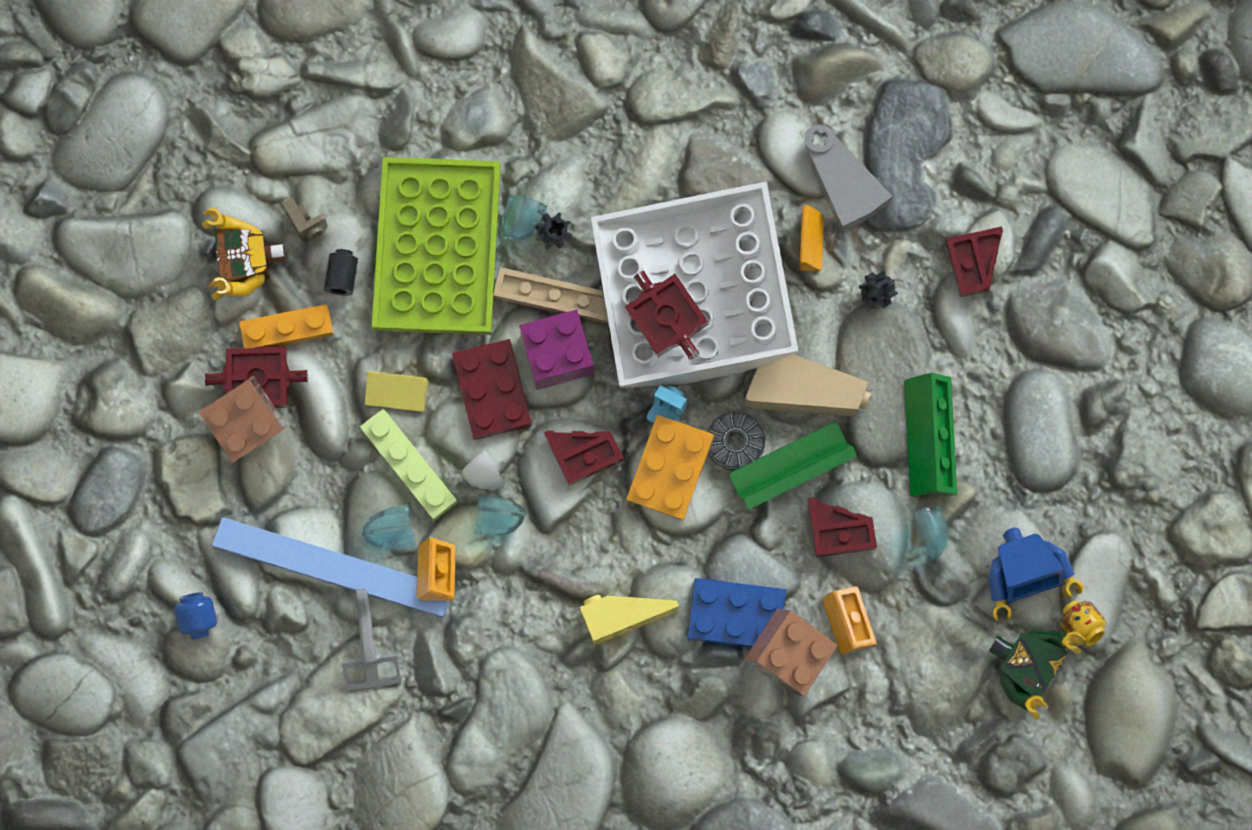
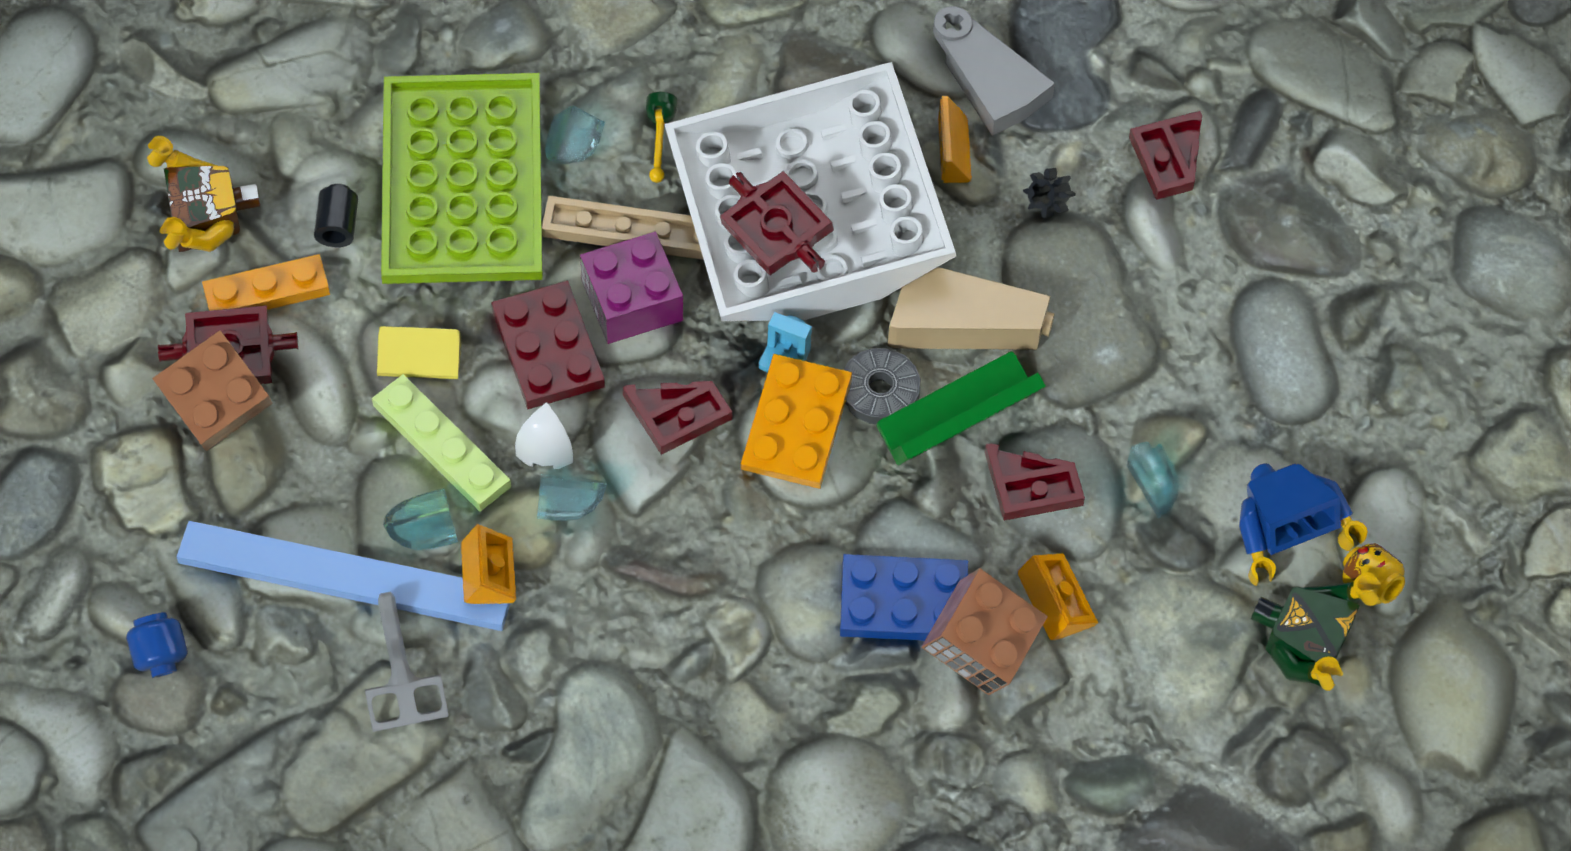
camera: 10 degrees left, 15 degrees down
dark tan bracket [282,197,328,242] -> none
black gear [534,212,572,250] -> none
light yellow slope [580,595,679,646] -> none
green panel [904,373,957,497] -> none
none -> hinge [646,92,677,183]

